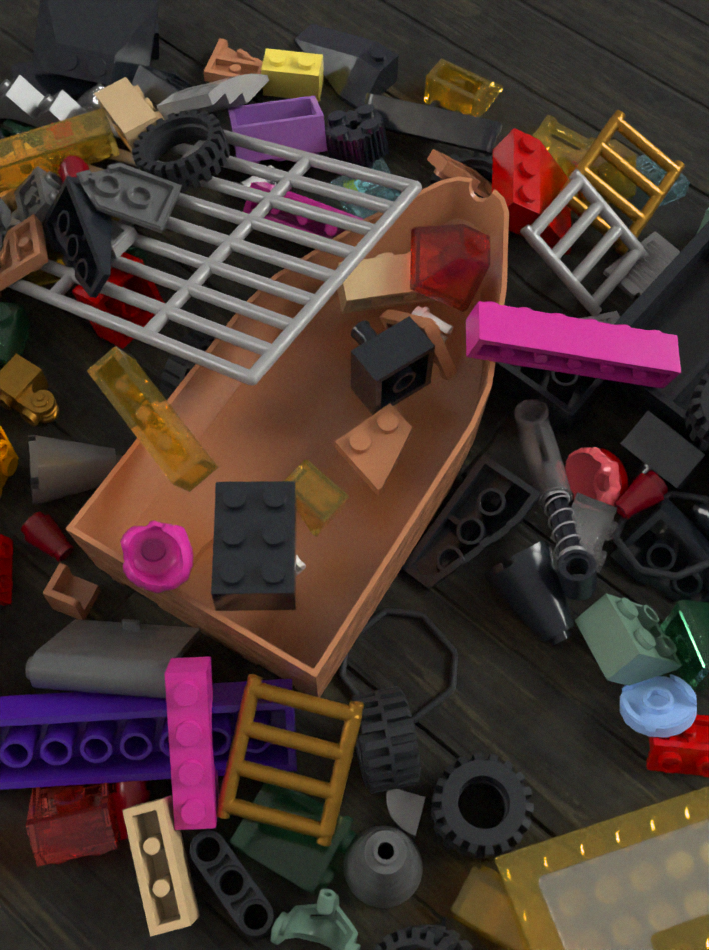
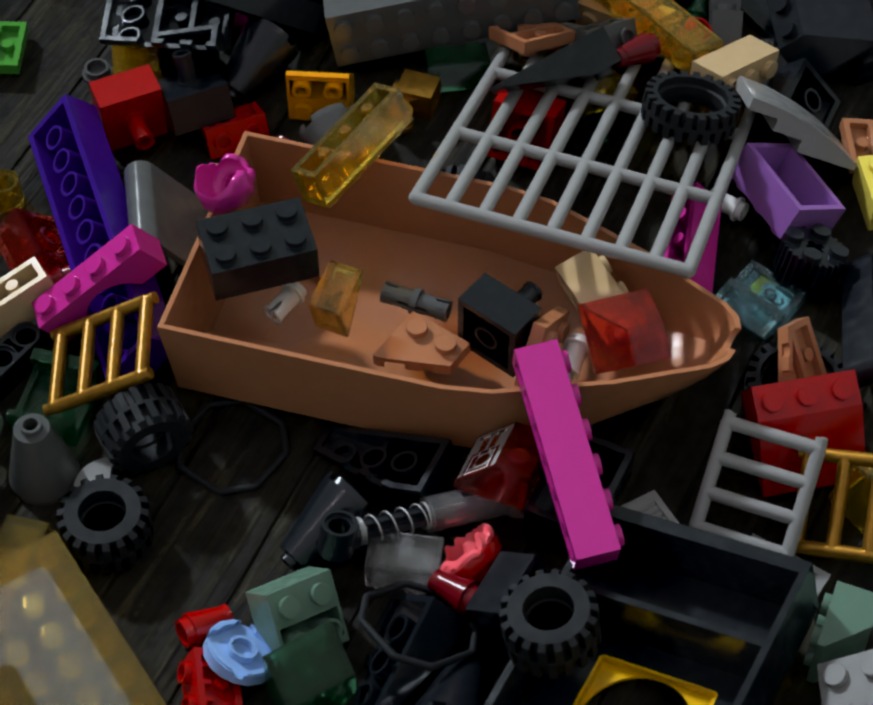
camera: 75 degrees right, 10 degrees down
dark grey tile [76,163,182,233] -> none
light grey tile [111,220,139,258] -> none
none -> red cone [175,603,234,648]
none -> dark grey pin [380,281,453,322]
none -> clear red slope [453,422,543,510]

